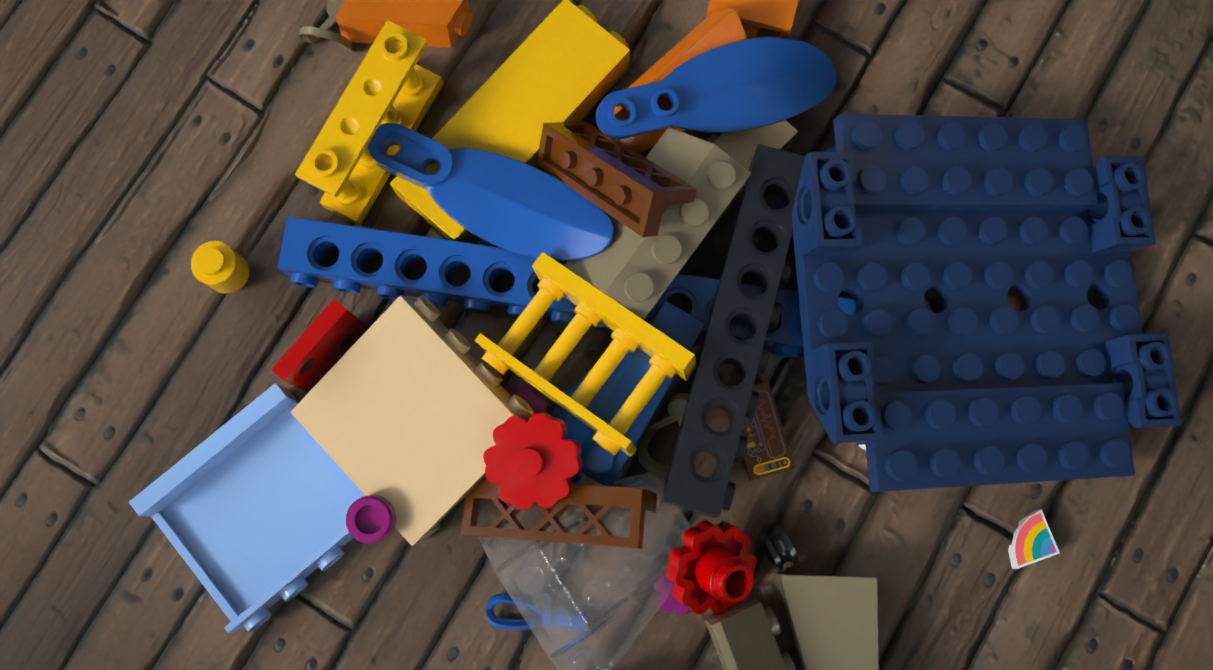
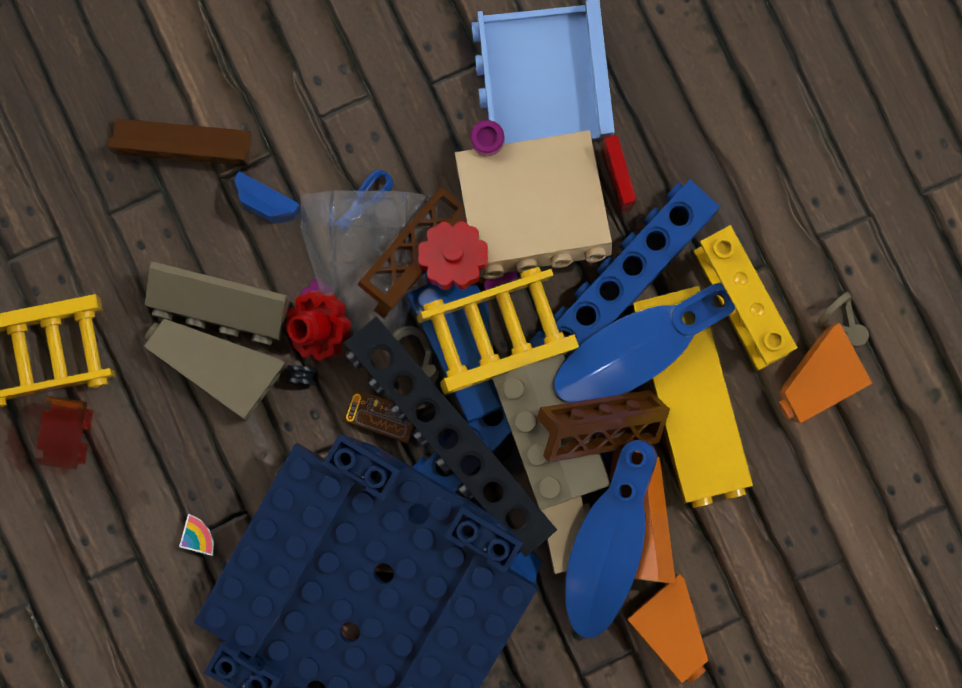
camera: 115 degrees right, 5 degrees up
yellow brick [191,241,249,294] -> none

